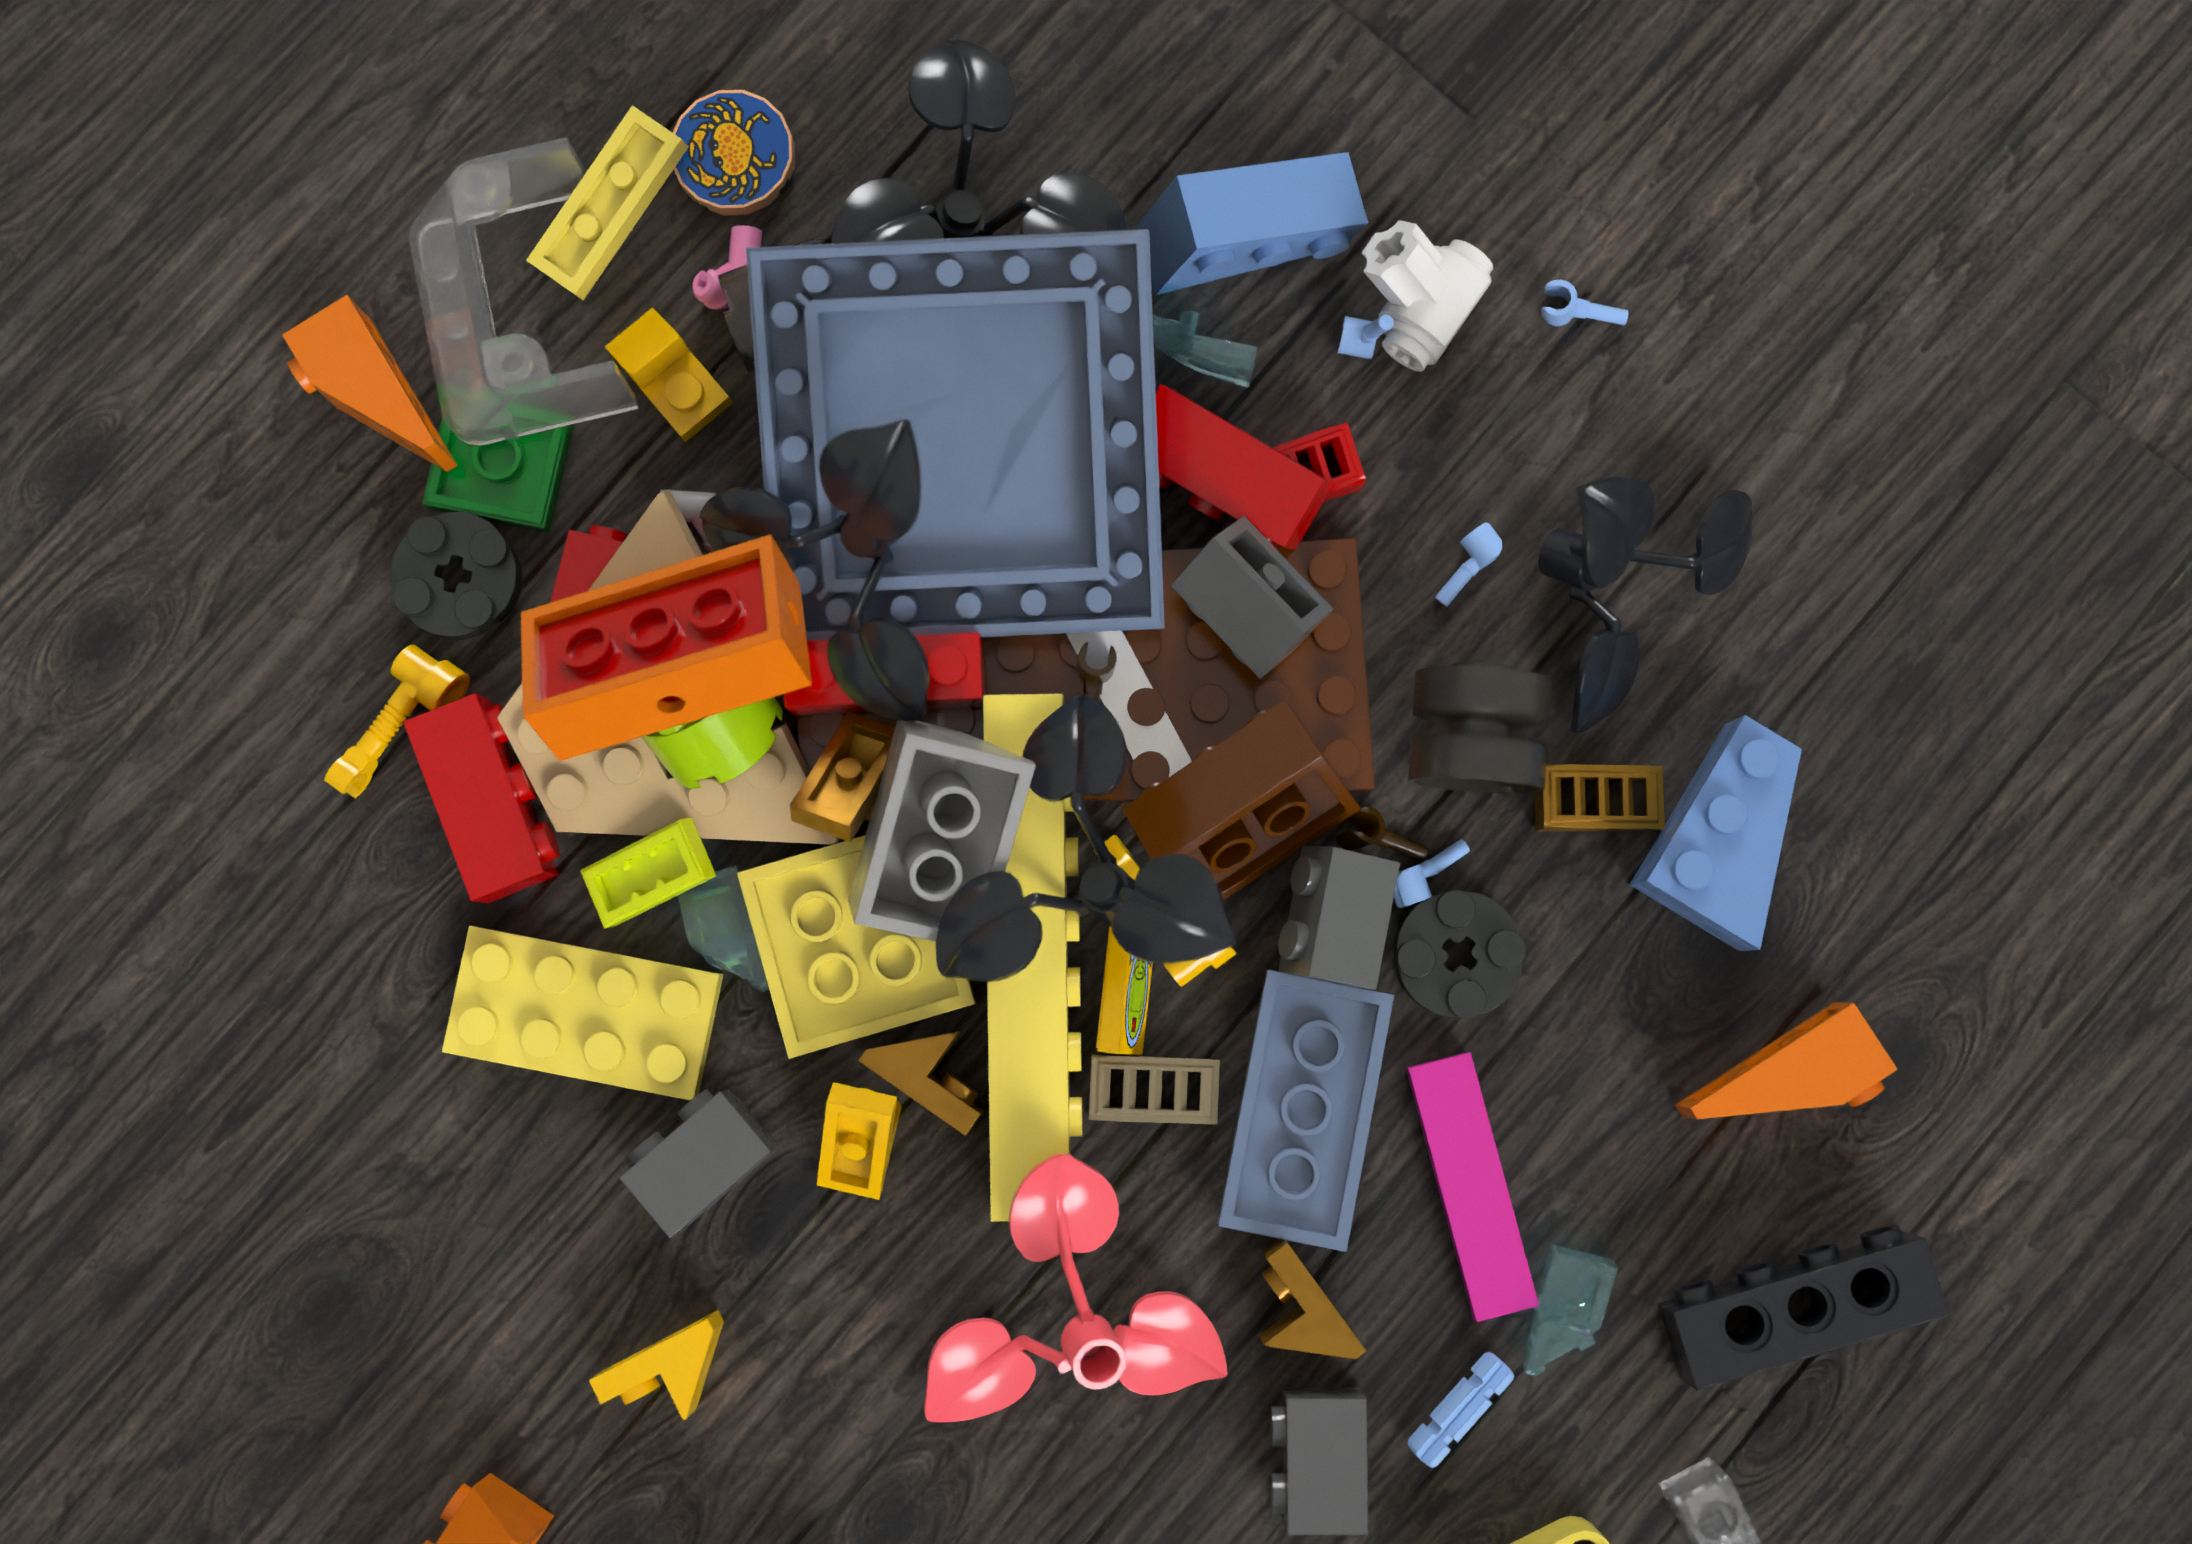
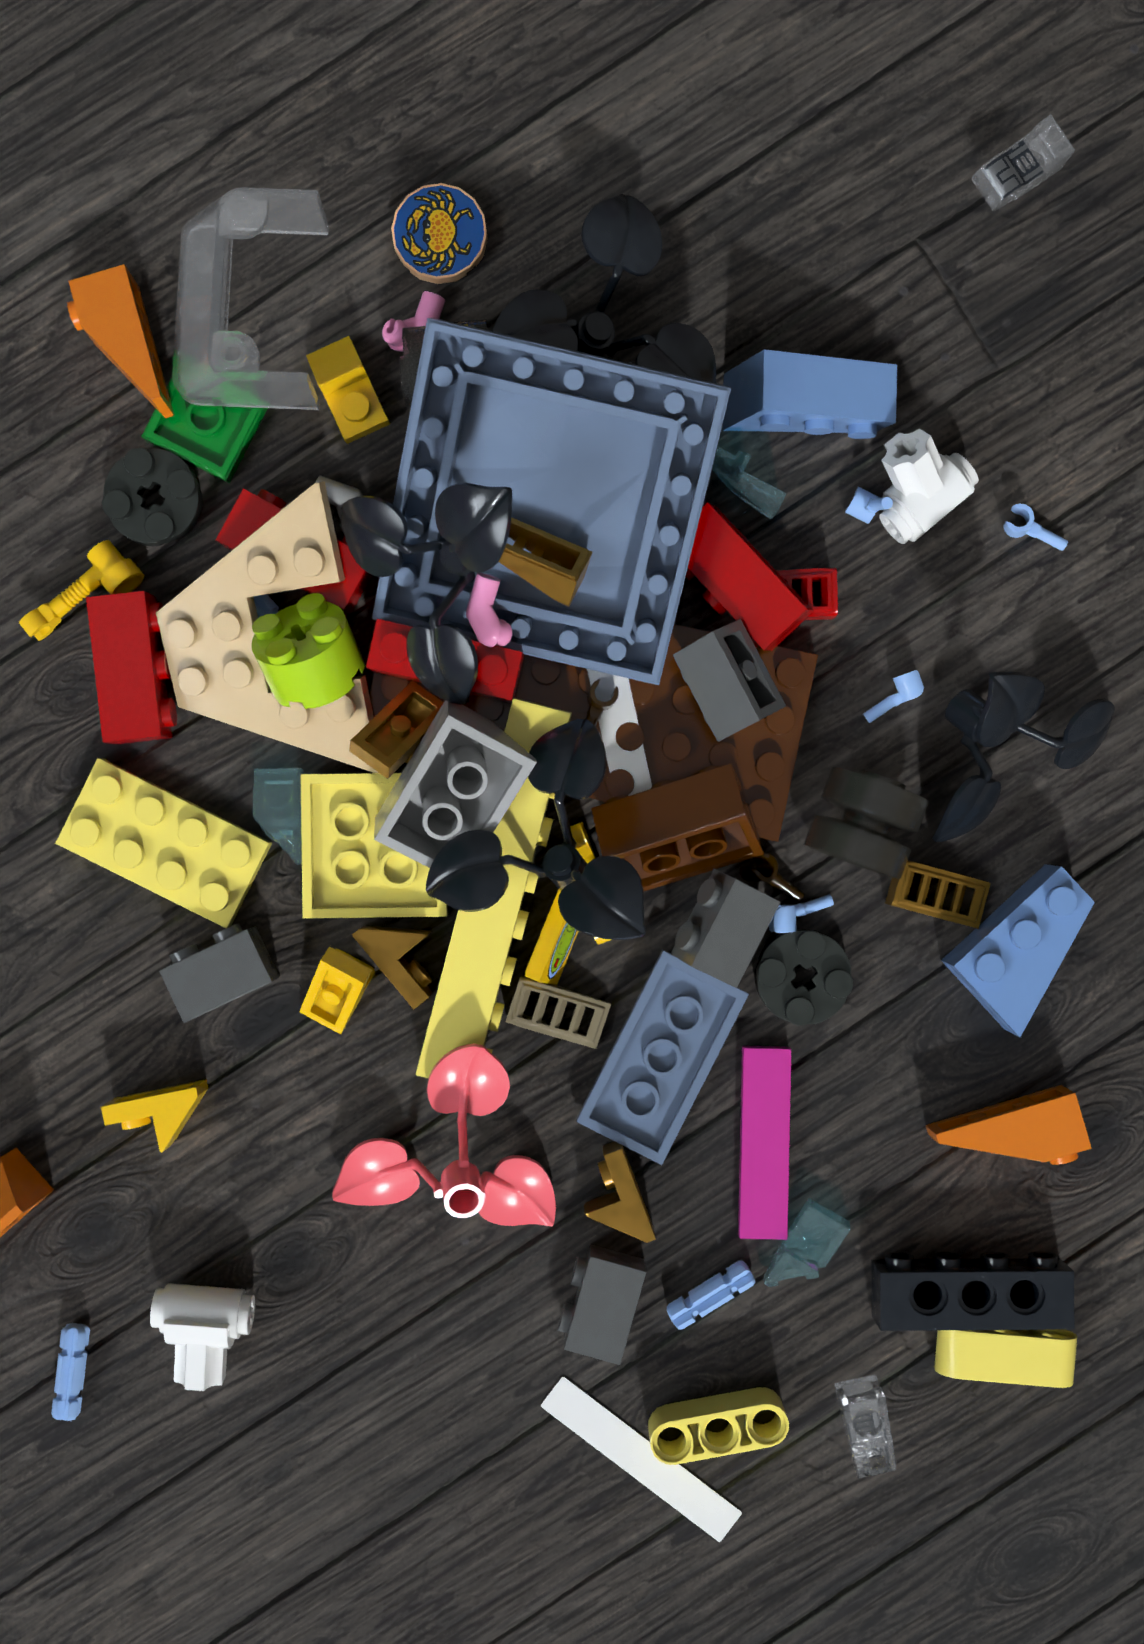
camera: 10 degrees right, 5 degrees up
orange brick [521,534,812,761] -> none
light yellow plate [526,105,689,300] -> none
neon yellow plate [580,817,716,929] -> none
none -> bright pink arm [466,572,512,648]
none -> pearl gold slope [499,517,593,607]
none -> light yellow beam [934,1329,1077,1388]

